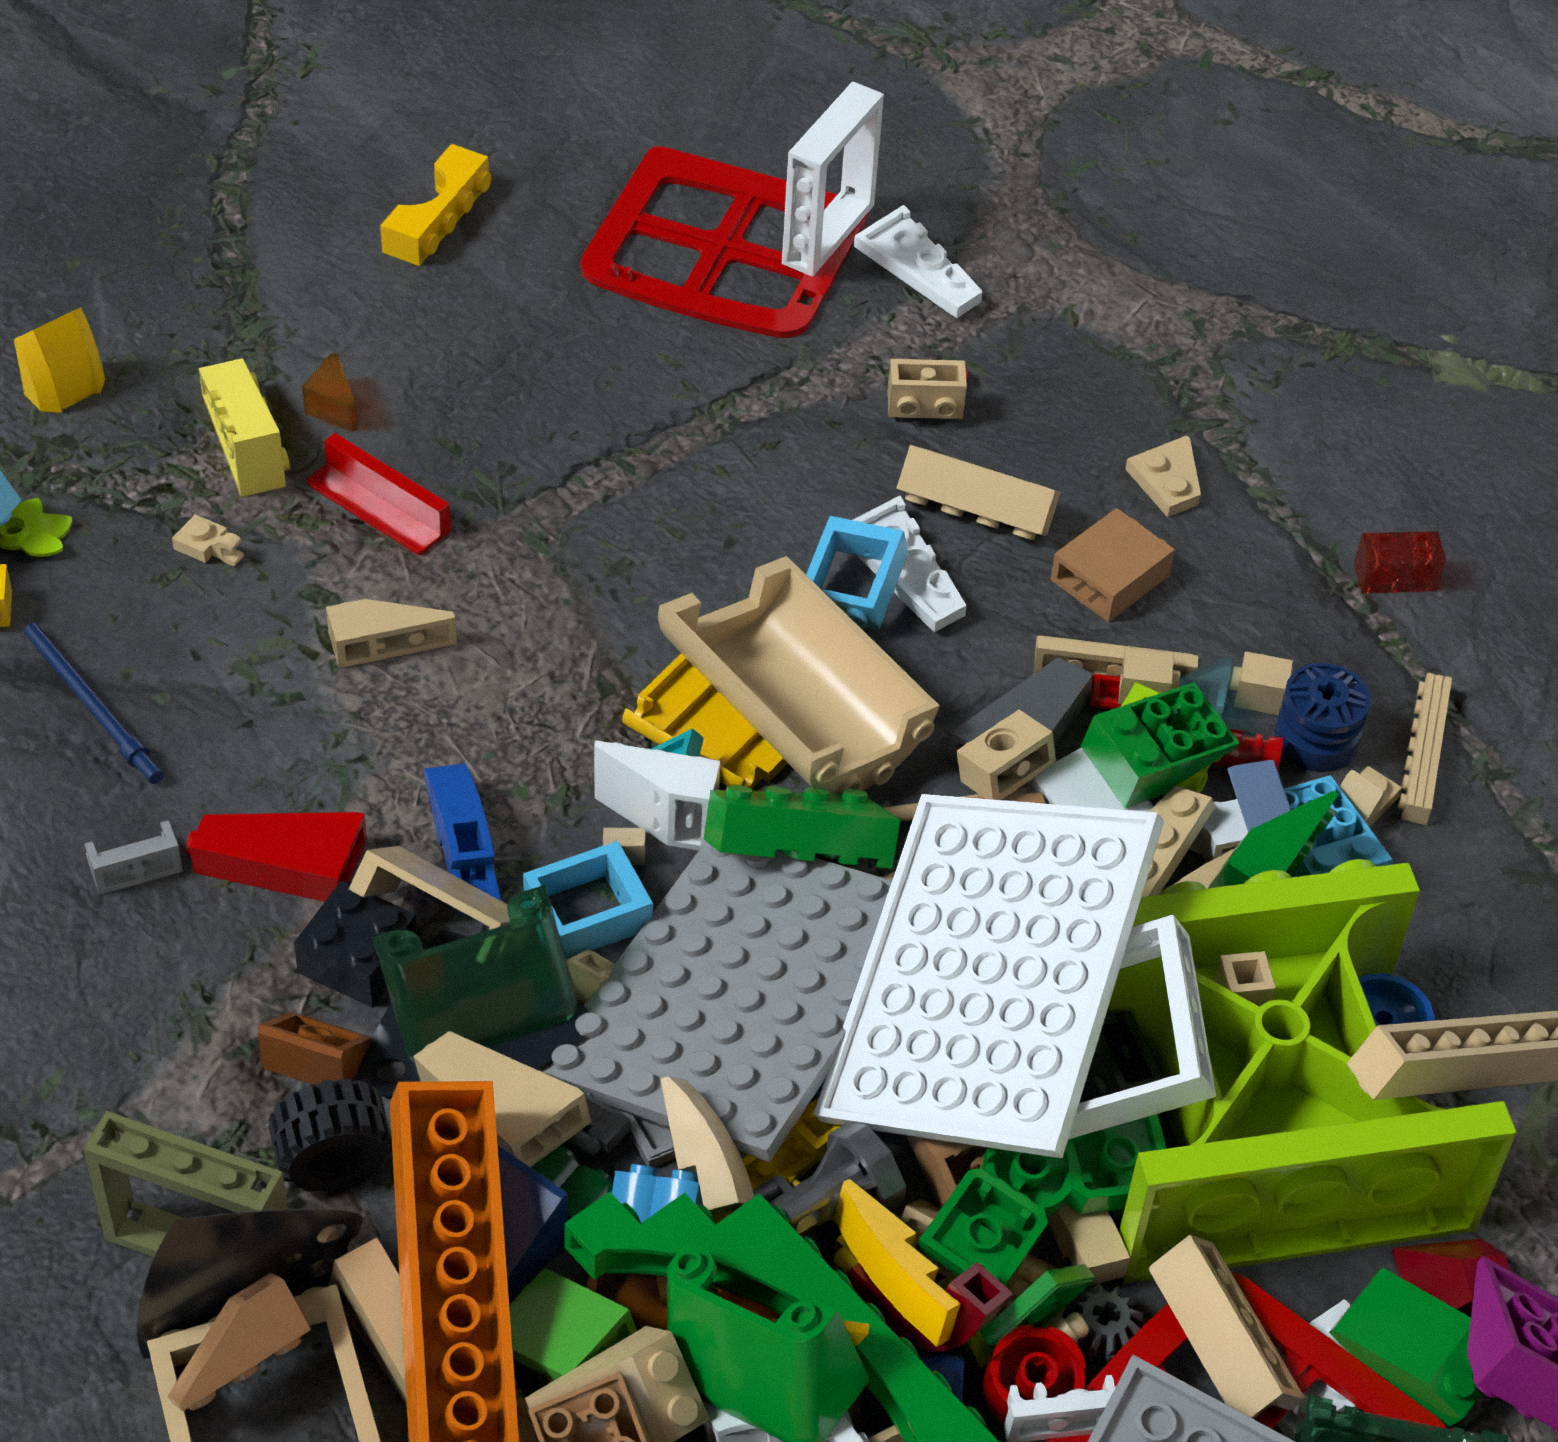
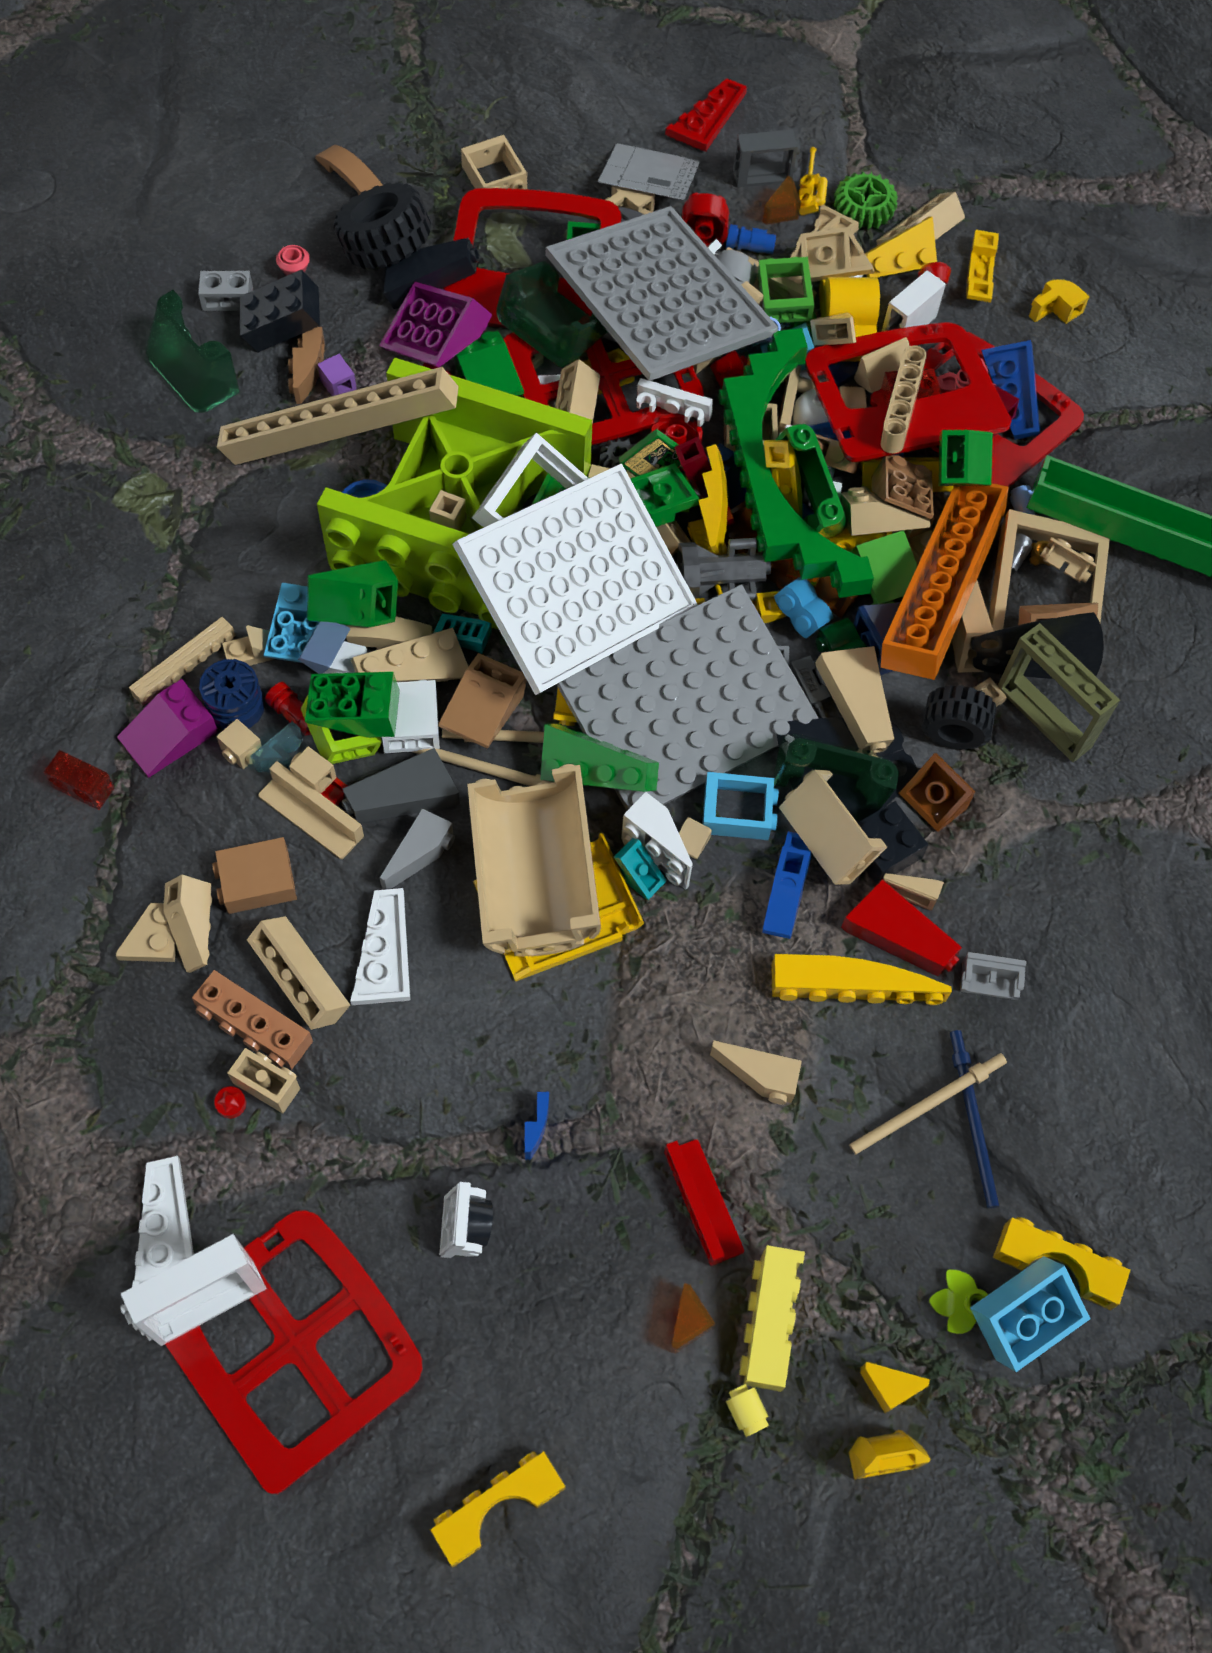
camera: 150 degrees left, 15 degrees up
tan plate [172,514,244,566] -> none
tan slope [557,949,614,1004] -> none
tan slope [660,1076,754,1213] -> none
medium azure window [806,516,909,630] -> none
tan brick [957,709,1056,800] -> none
none -> magenta slope [117,679,218,778]
none -> tan slope [163,875,212,973]
none -> nougat brick [192,970,313,1070]
none -> light grey slope [380,809,455,890]
none -> white piece [439,1182,493,1258]
none -> blue slope [525,1092,549,1160]
none -> light yellow brick [726,1384,769,1437]
none -> yellow slope [771,954,952,1005]
none -> tan bar [849,1053,1007,1155]
none -> yellow slope [860,1362,930,1413]
none -> tan slope [883,873,944,910]

